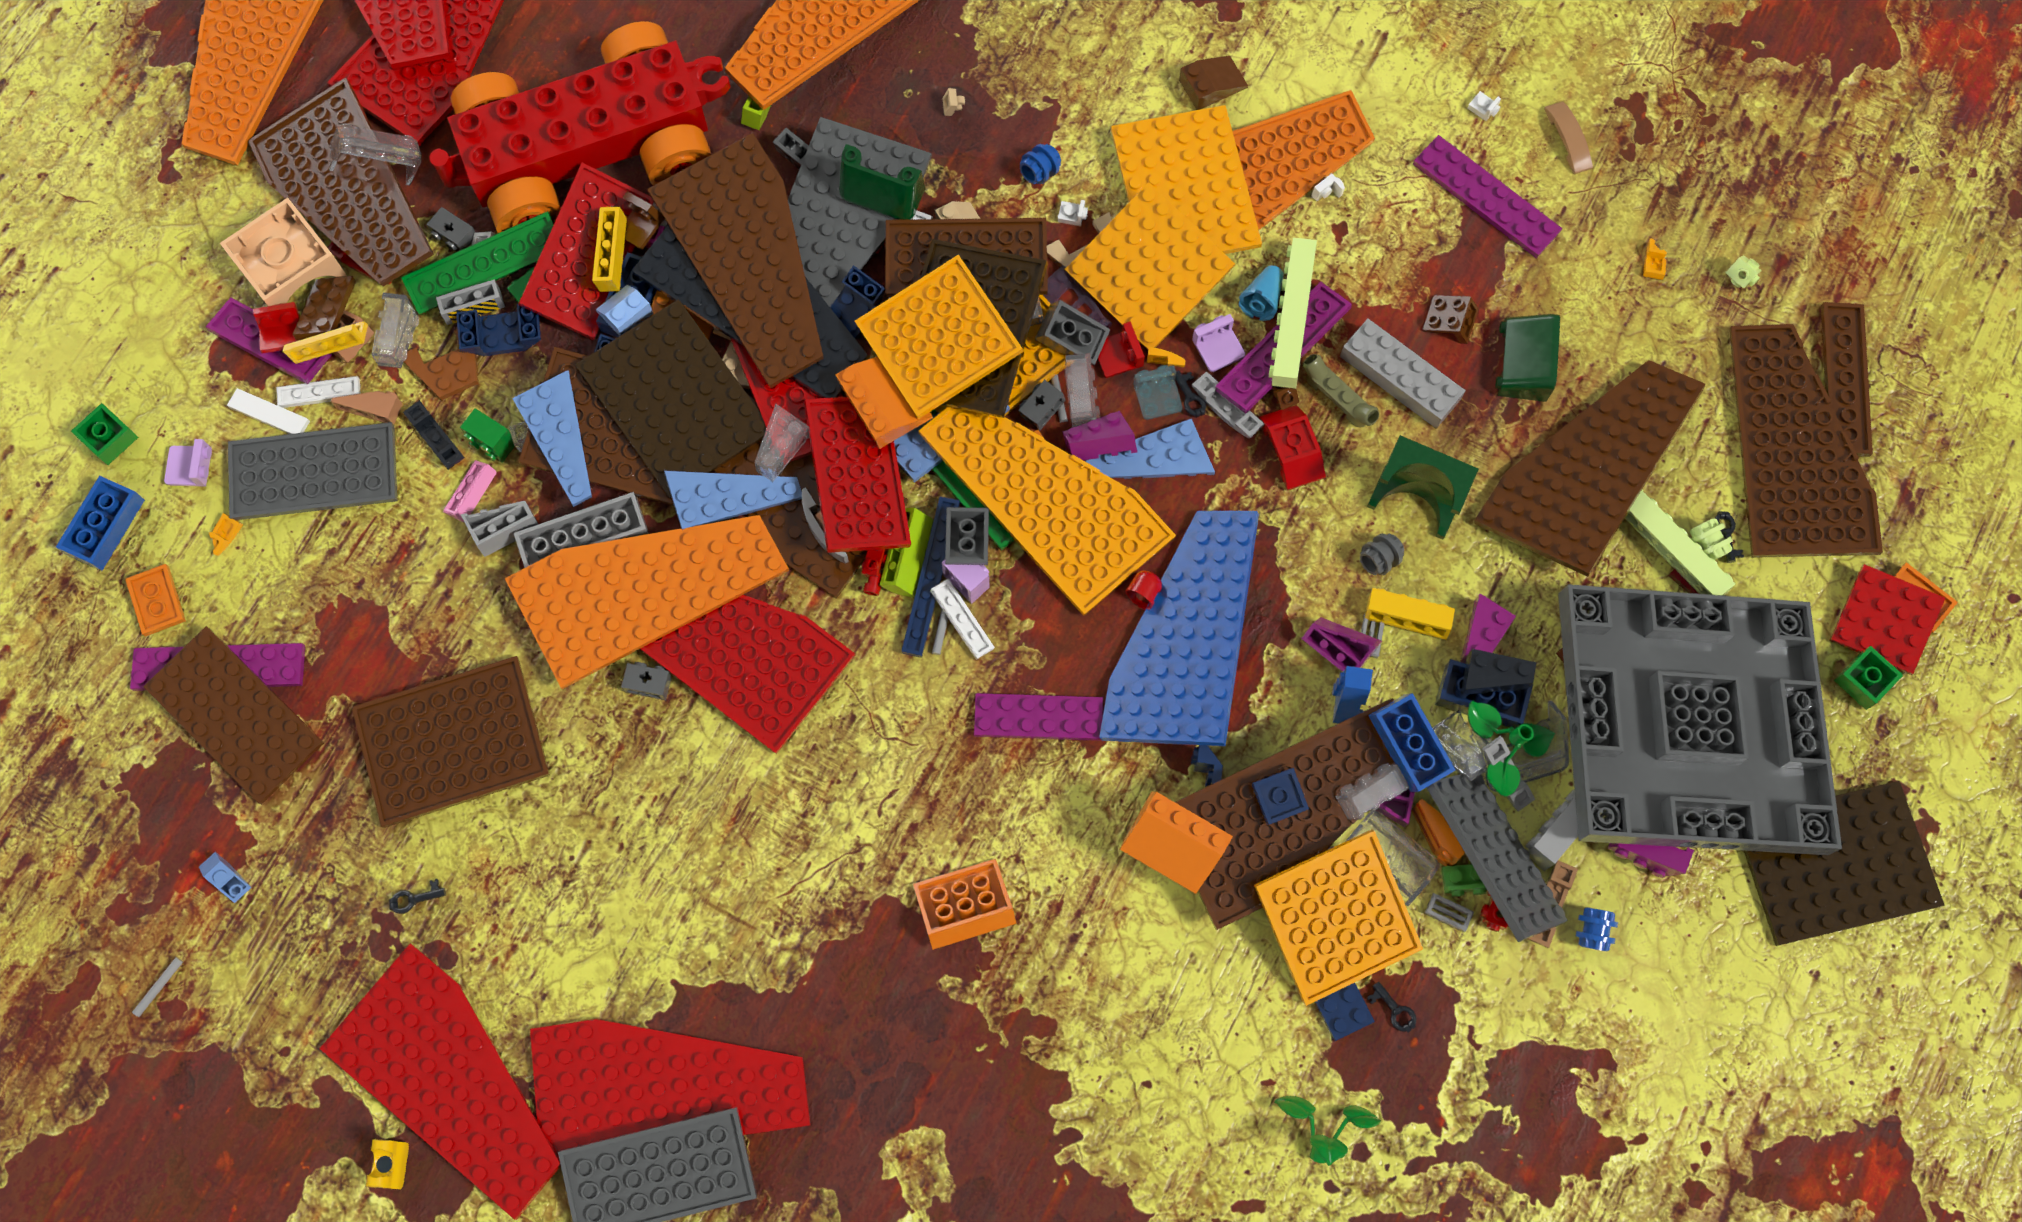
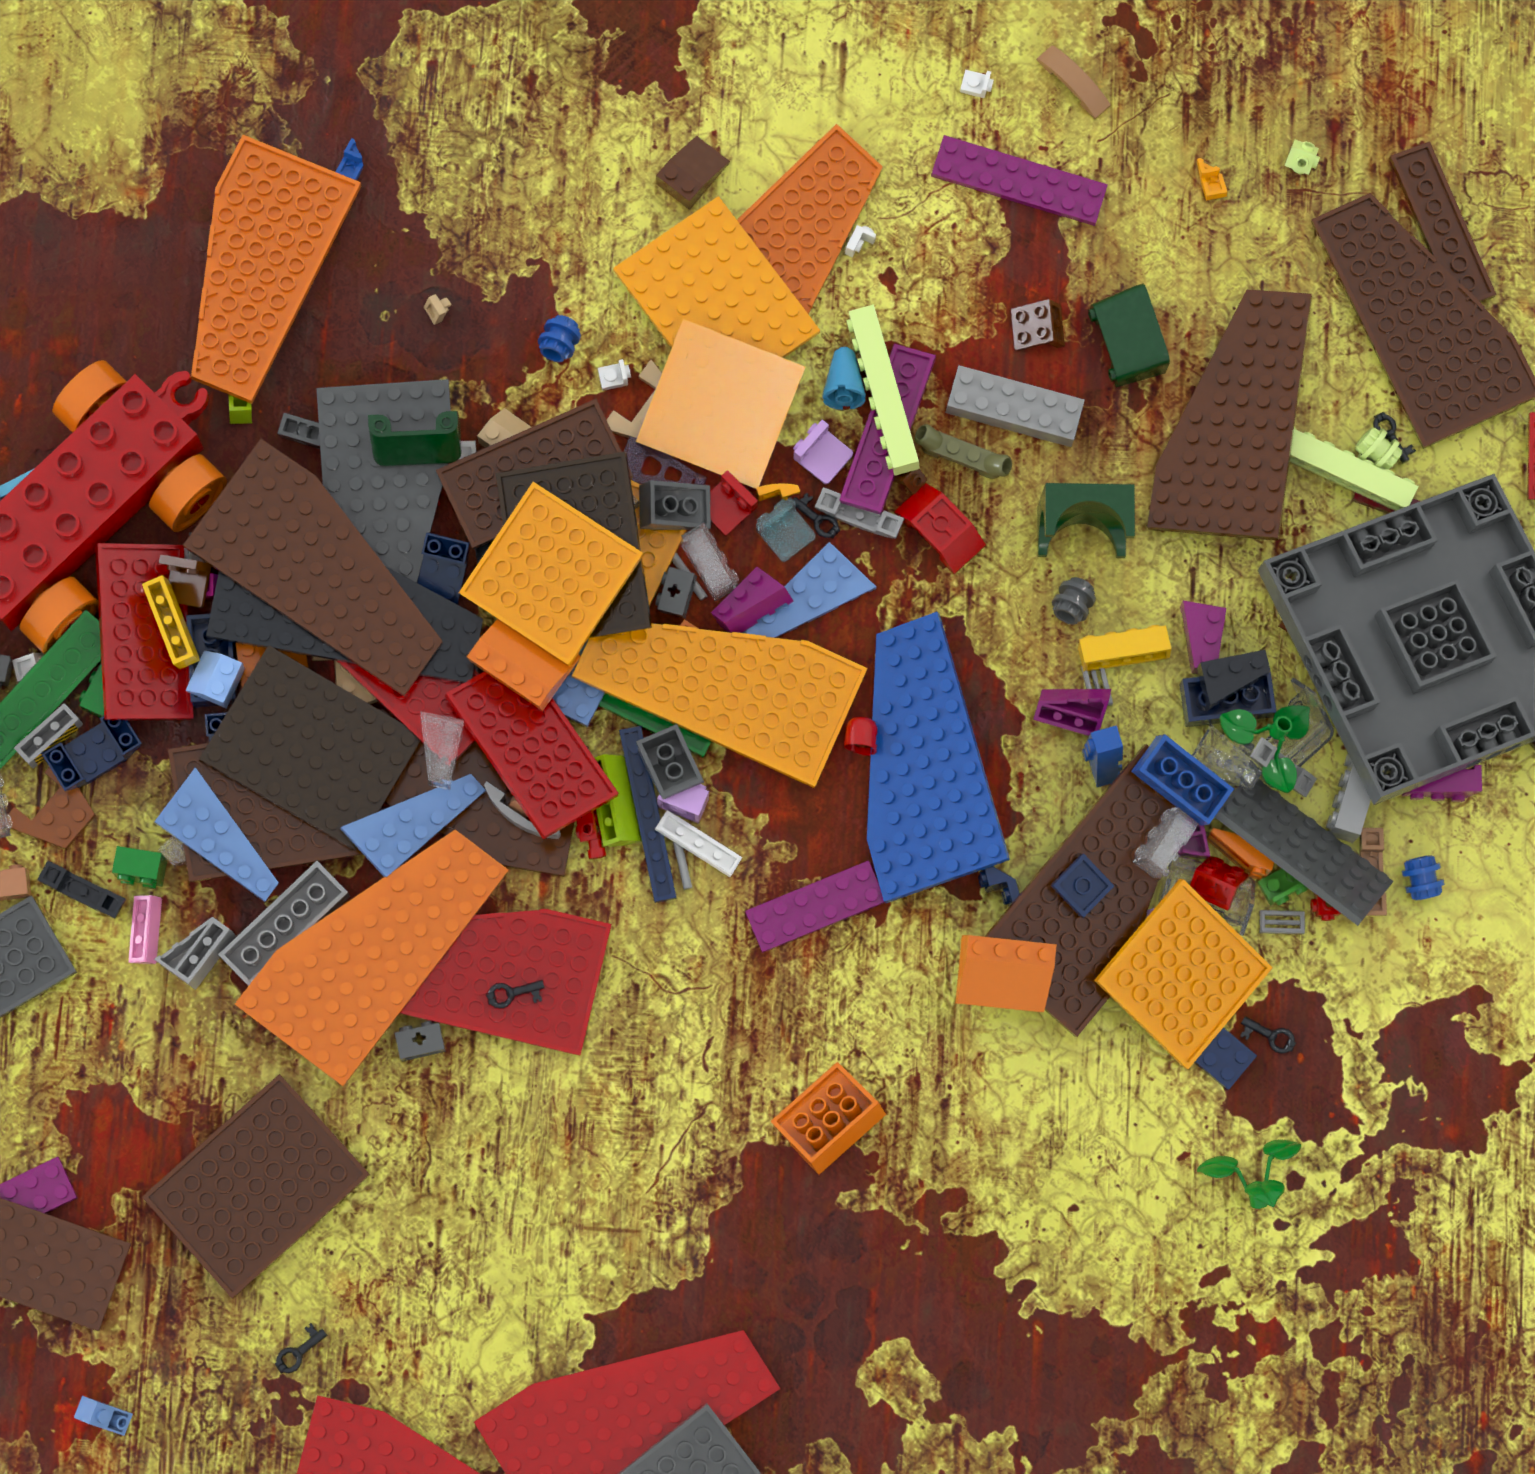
camera: 30 degrees left, 5 degrees up
none -> black piece [486,980,545,1009]
none -> red bracket [1190,857,1249,911]

